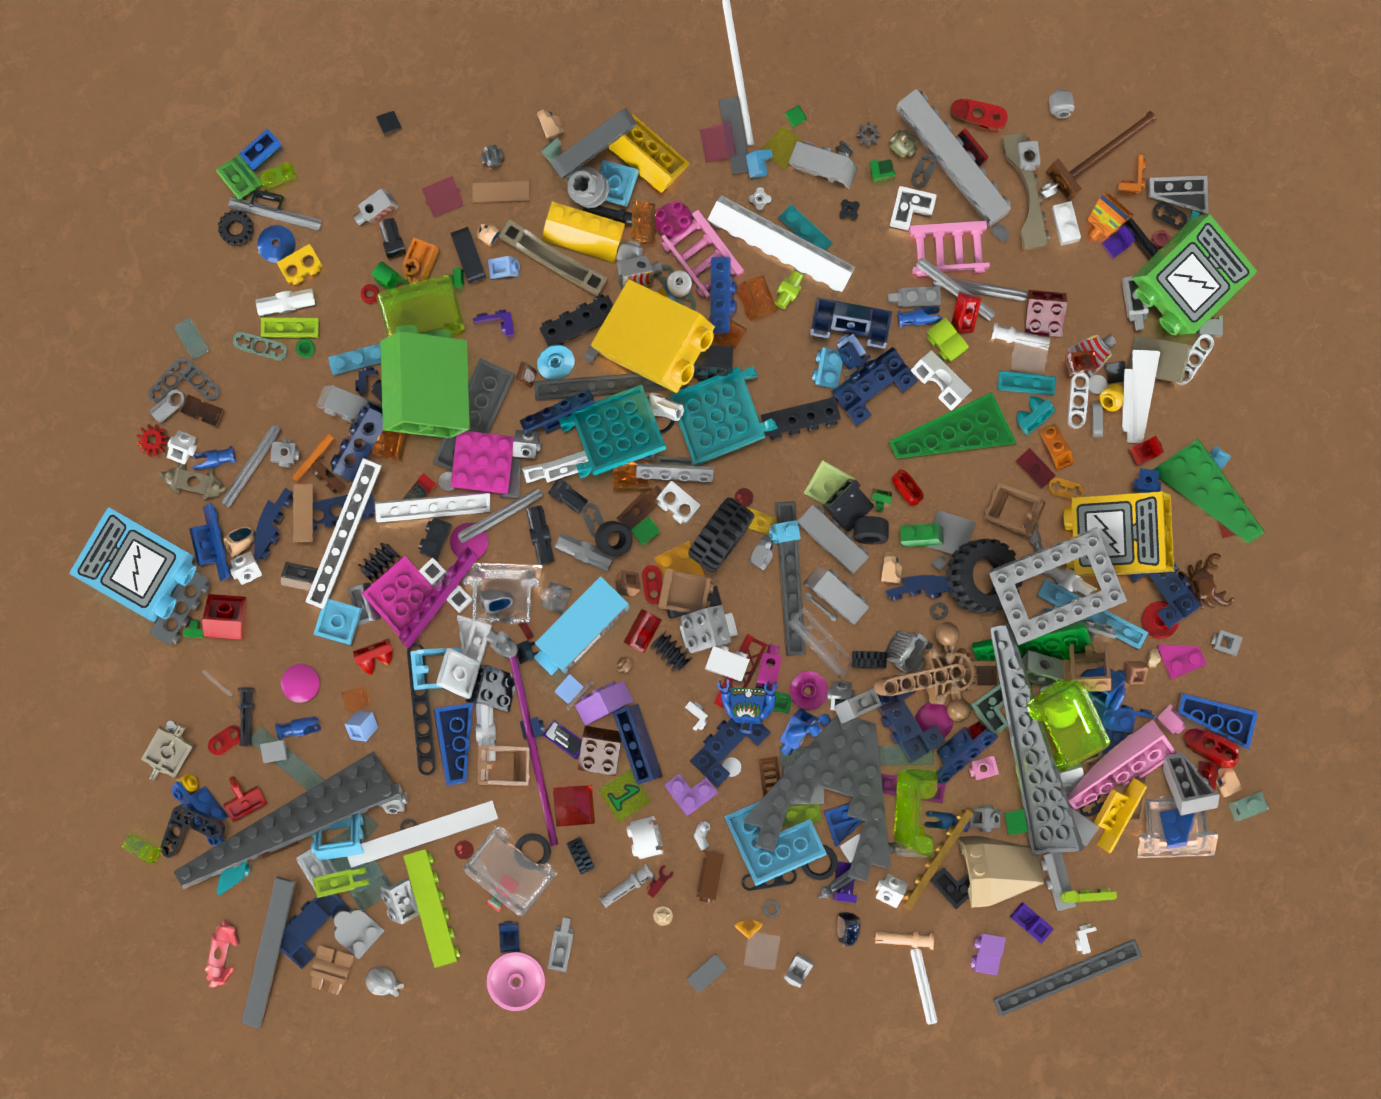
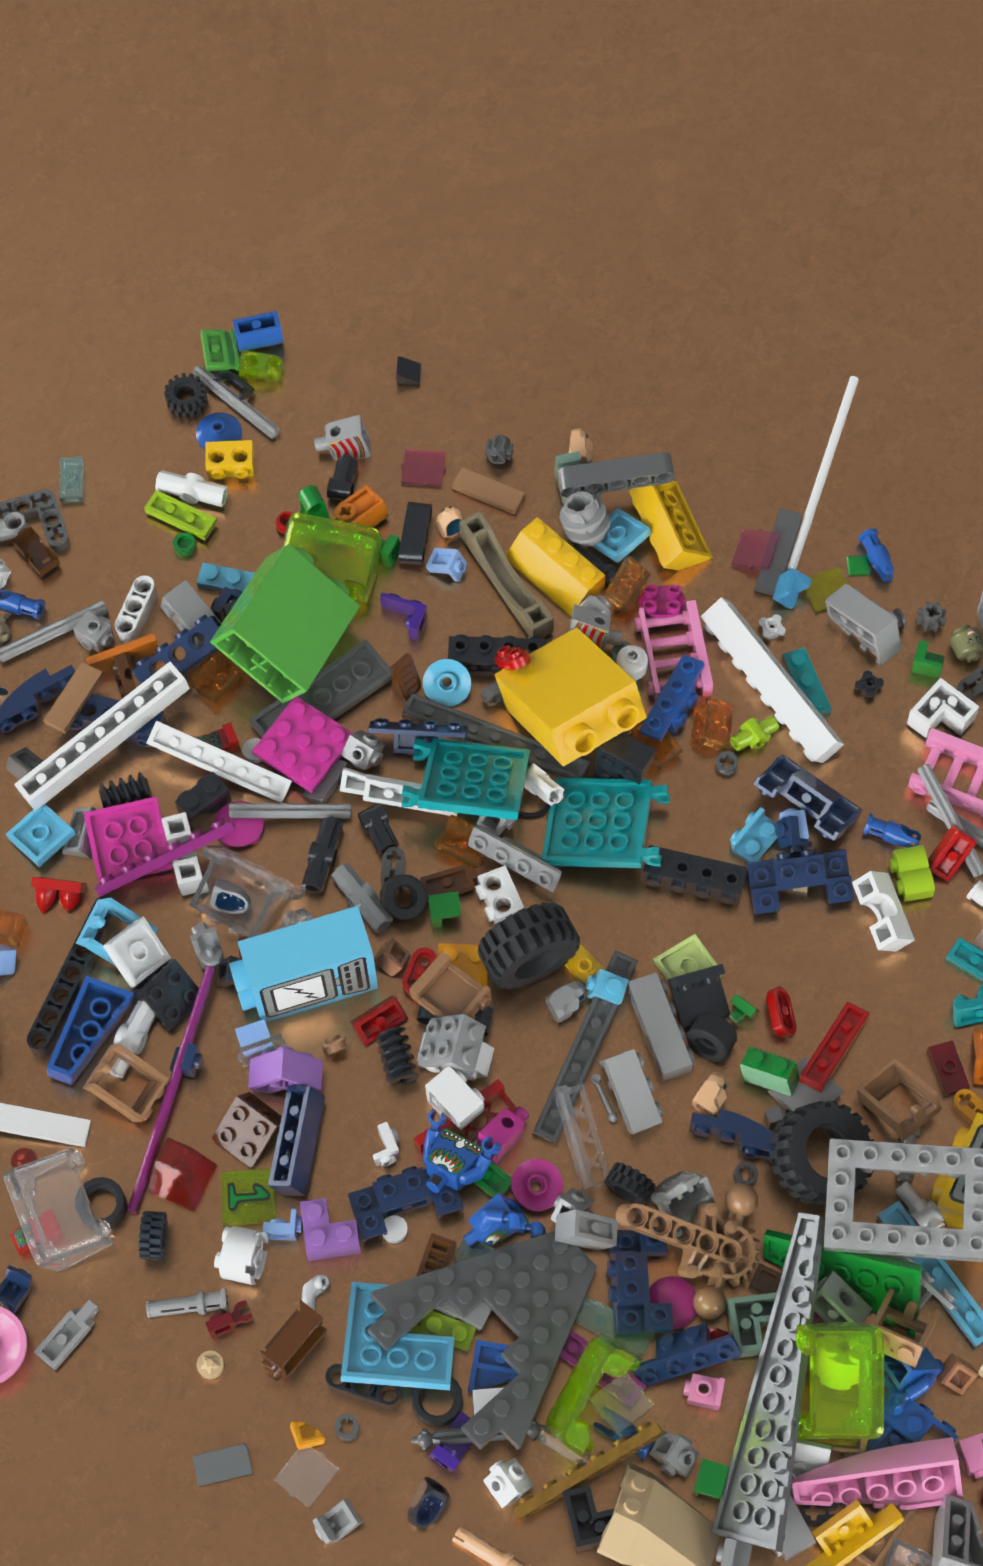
camera: 30 degrees right, 20 degrees down
sand green beam [233,332,288,360] -> none
white wing [457,615,493,663] -> none
slope [543,720,582,759] -> none
clear red tile [734,488,754,507] -> none
light grey hinge [888,286,941,308] -> none
green wing [888,392,1017,459] -> none
none -> white beam [115,575,158,644]
none -> light blue bracket [263,1208,303,1241]
none -> red plate [494,646,532,670]
none -> clear piece [589,1371,655,1435]
none -> dark grey bush [716,751,738,775]
none -> red tile [798,1001,870,1093]
none -> blue piece [858,528,894,582]

